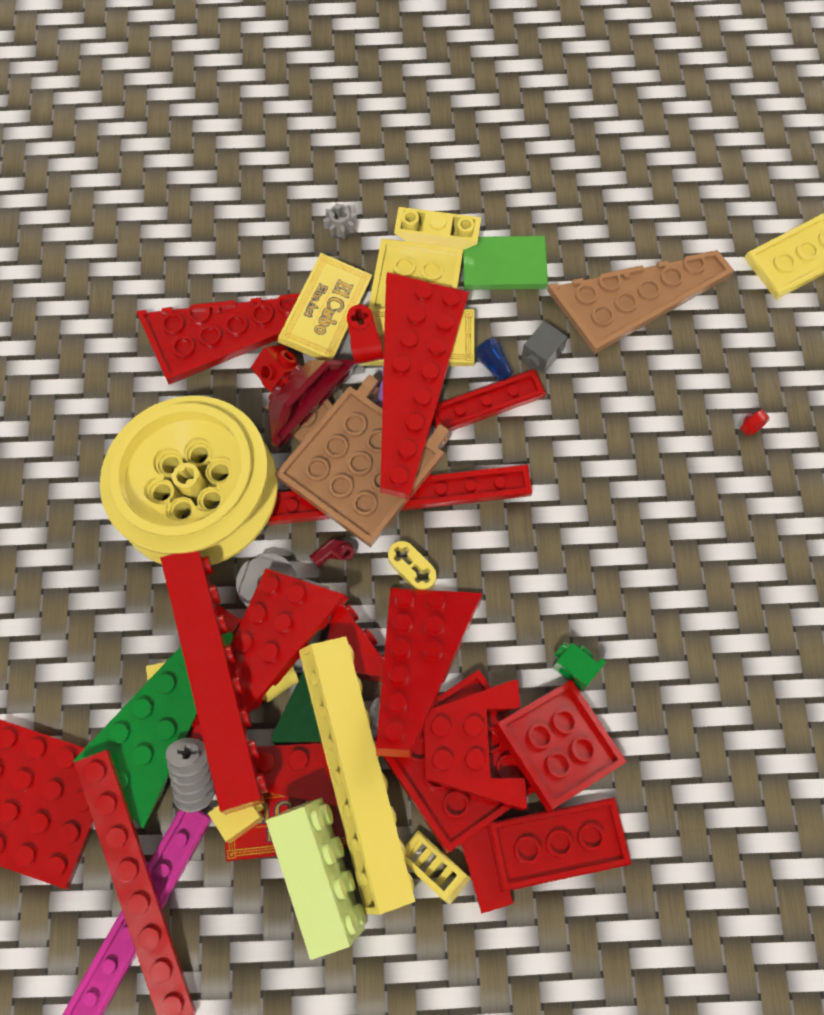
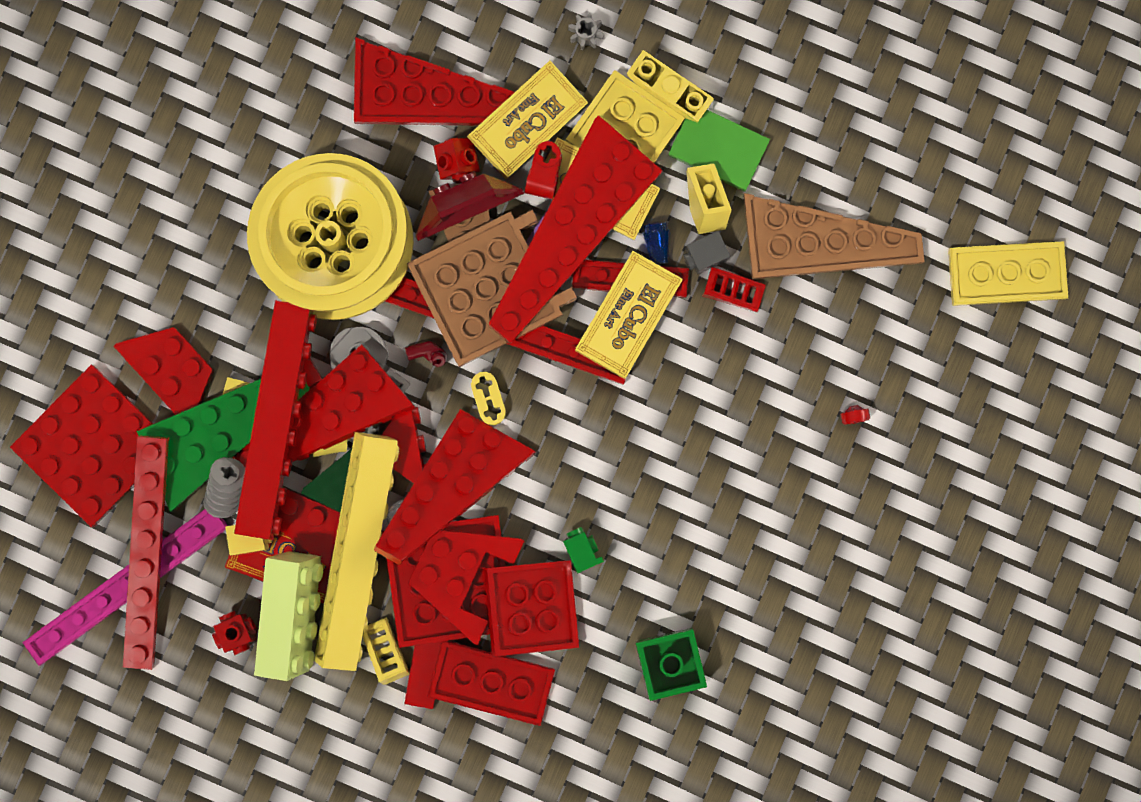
camera: 25 degrees right, 15 degrees up
none -> red wing [114,327,214,415]
none -> red brick [212,611,257,655]
none -> light yellow tile [575,251,683,379]
none -> green brick [635,628,707,701]
none -> light yellow slope [686,164,732,234]
none -> red slope [702,267,766,312]

